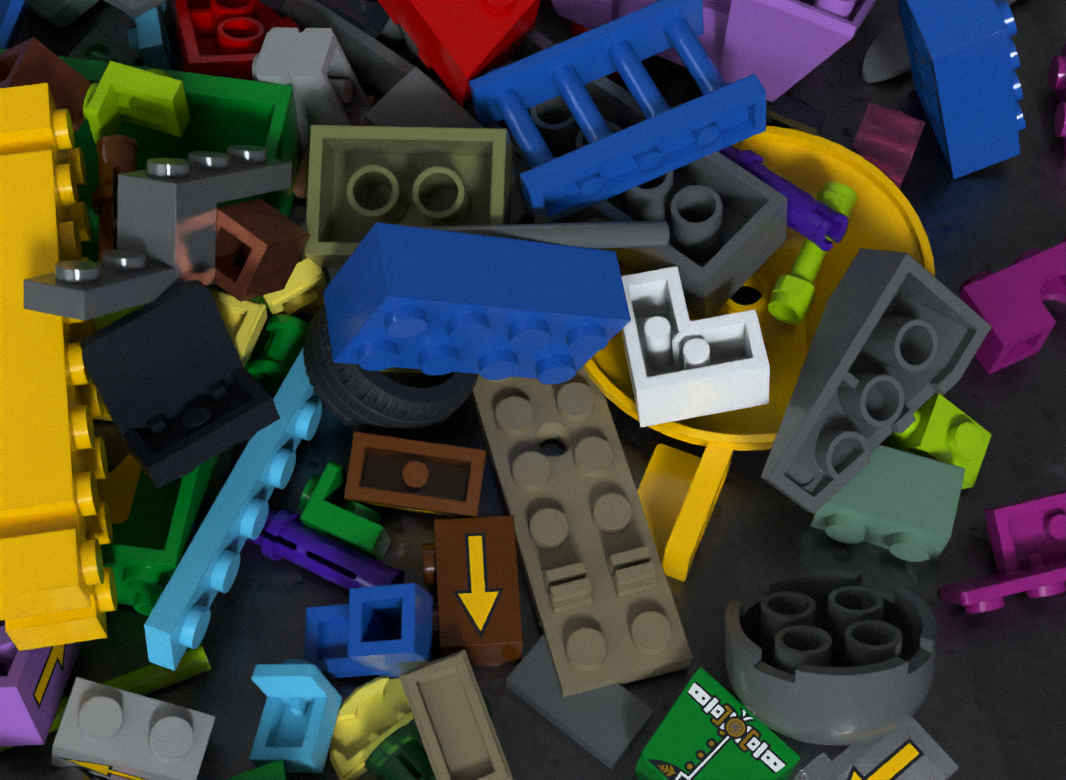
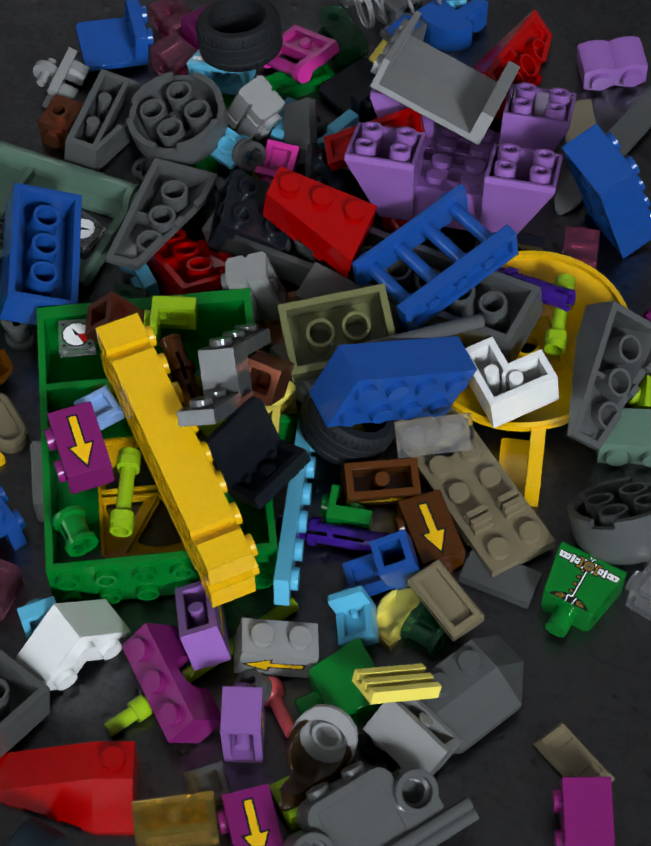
camera: 10 degrees left, 5 degrees down
none -> clear brick [394,413,476,458]

